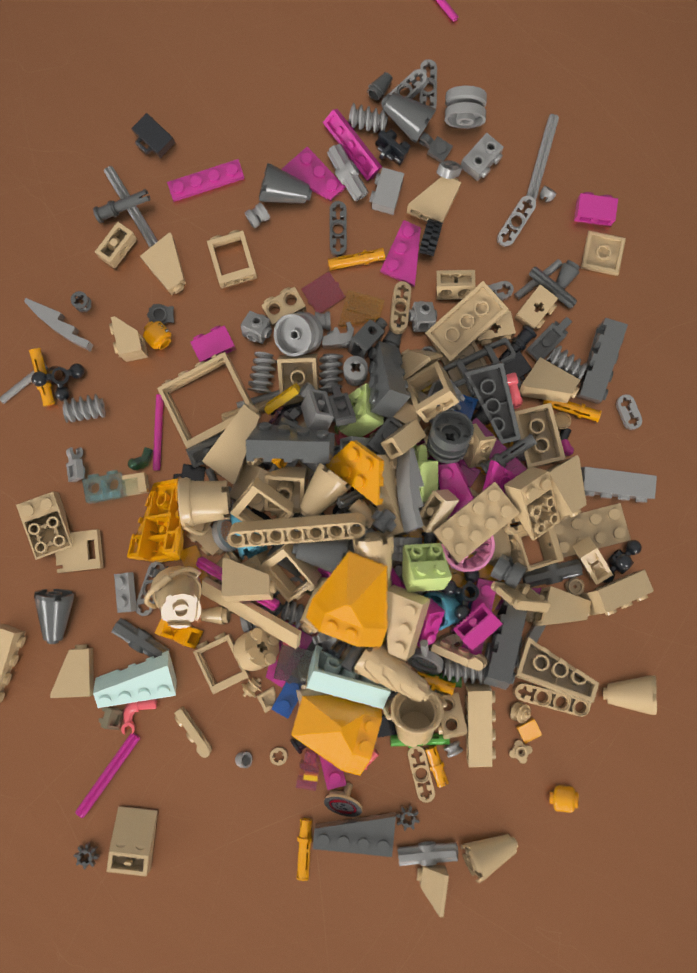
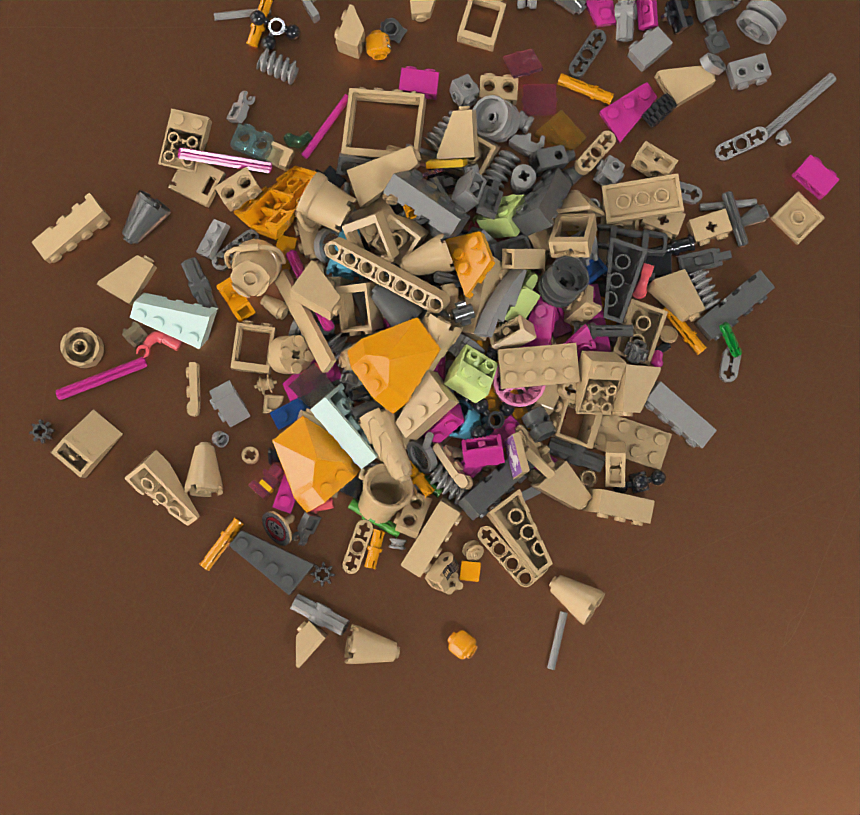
camera: 30 degrees right, 0 degrees up
none -> tan brick [60,327,104,368]
none -> tan wedge [124,450,200,526]
none -> axle [178,147,272,173]
none -> tan cone [184,442,223,497]
none -> light grey brick [209,380,250,427]
none -> tan brick [214,167,262,212]
none -> dark grey plate [291,512,322,546]
none -> tan leg [425,552,459,593]
none -> tan slope [437,106,479,159]
none -> clear pink piece [503,49,543,79]
none -> tile [504,432,530,479]
none -> light grey bar [547,611,568,670]
none -> dark grey gear [624,339,649,364]
none -> green axle [719,322,742,358]

